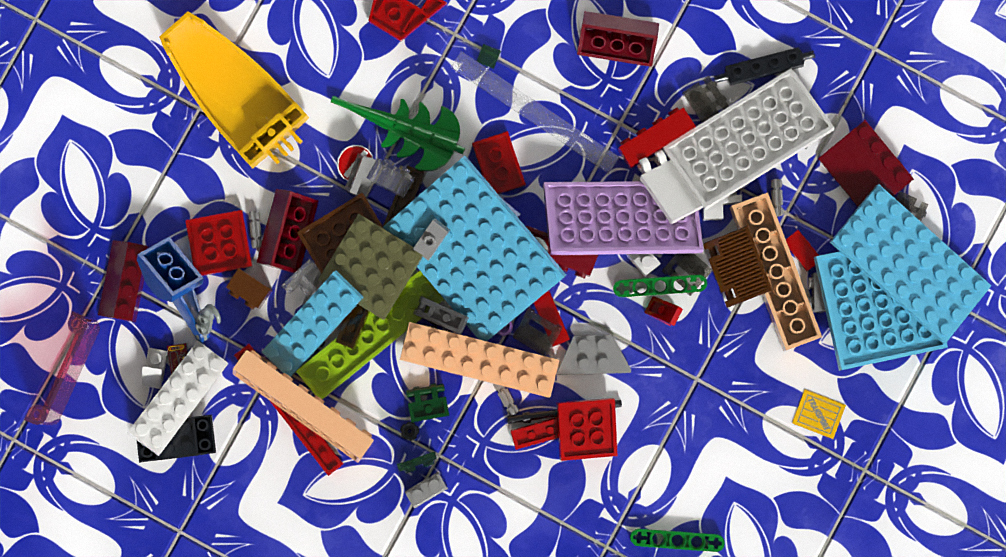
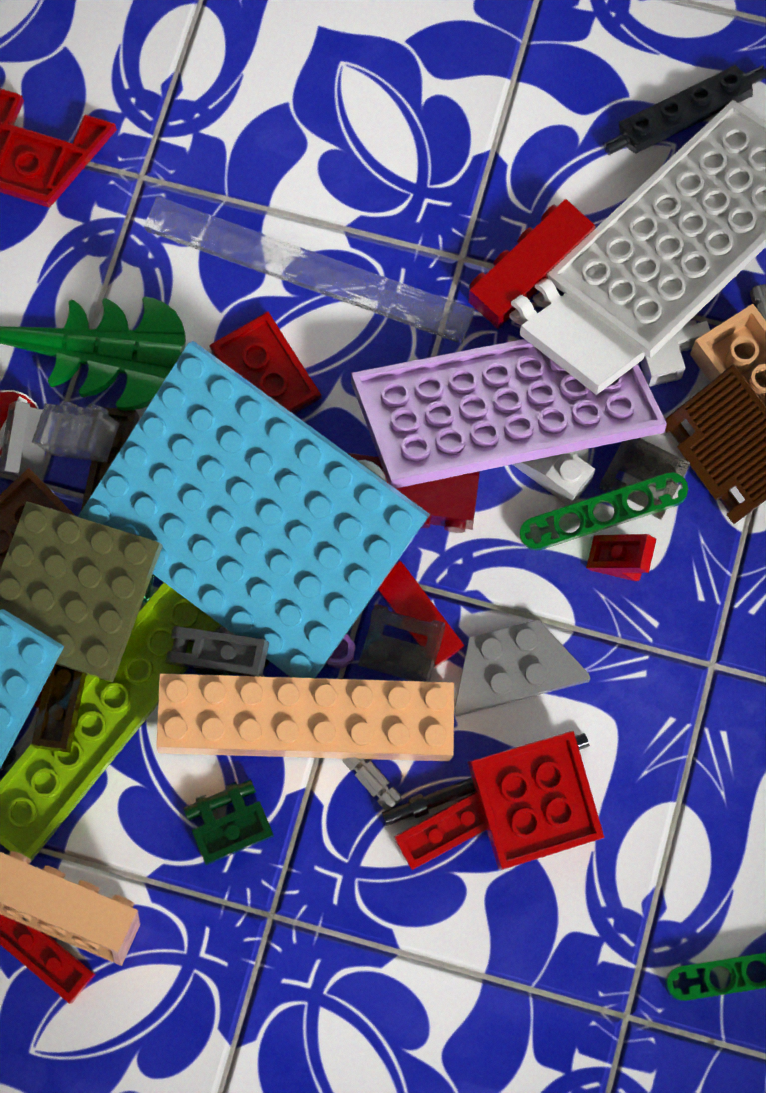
camera: 10 degrees left, 10 degrees down
clear green wing [397,452,437,474] -> none
black plate [400,422,419,441] -> none
light grey brick [405,472,448,509] -> none
light grey plate [413,218,450,261] -> none
clear green tile [476,44,501,69] -> none
dark red slope [577,11,659,67] -> none
clear smoke plate [682,76,729,123] -> none

